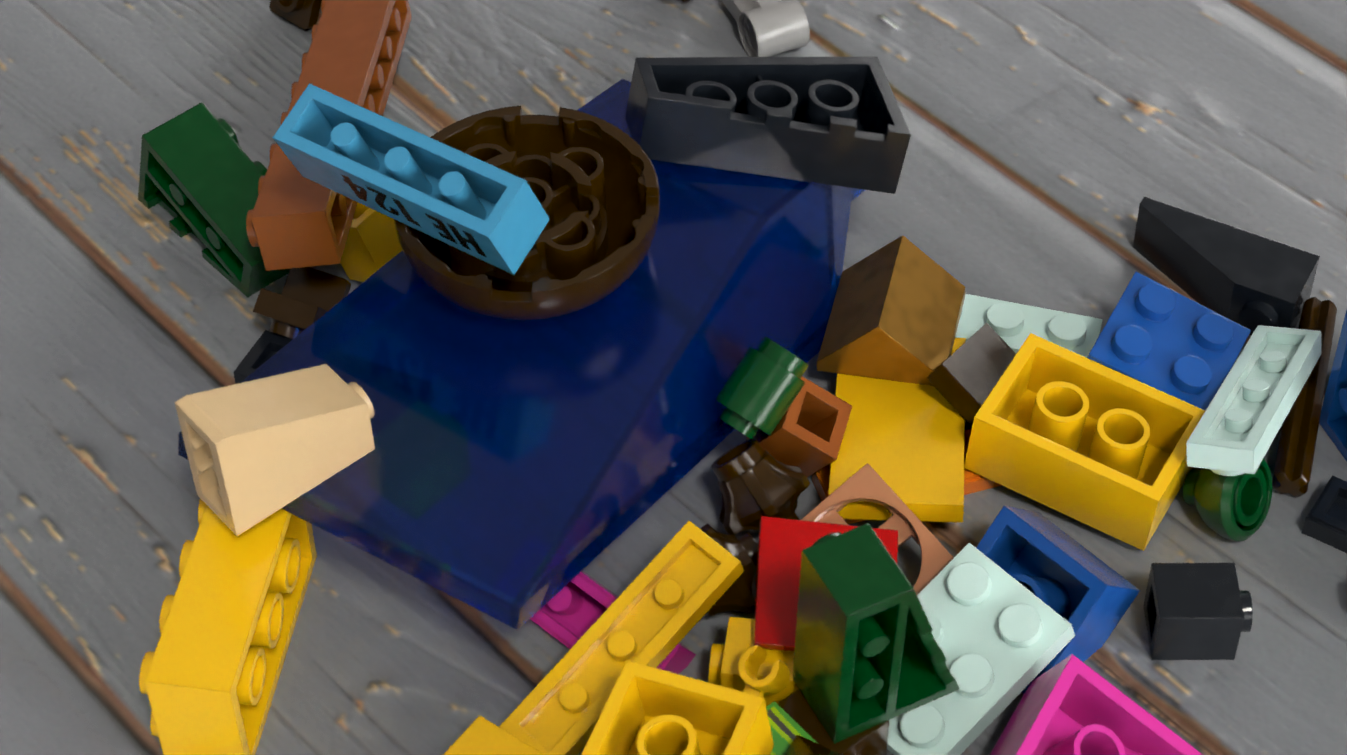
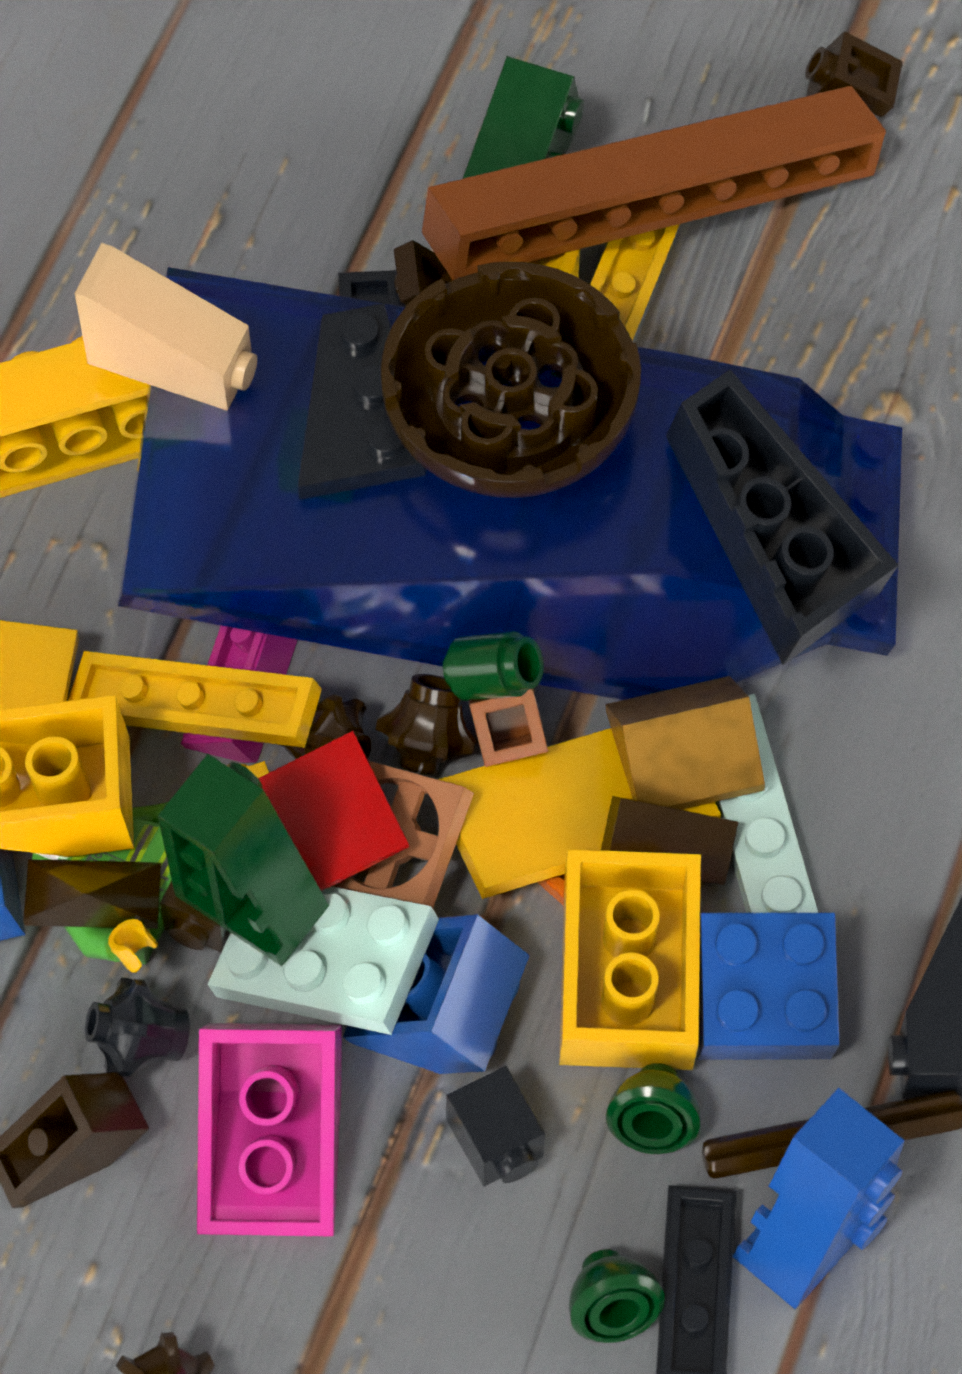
camera: 60 degrees right, 15 degrees up
dark azure brick [272,83,550,275] -> none
light aqua plate [1186,325,1322,476] -> none
none -> black wing [298,303,425,500]

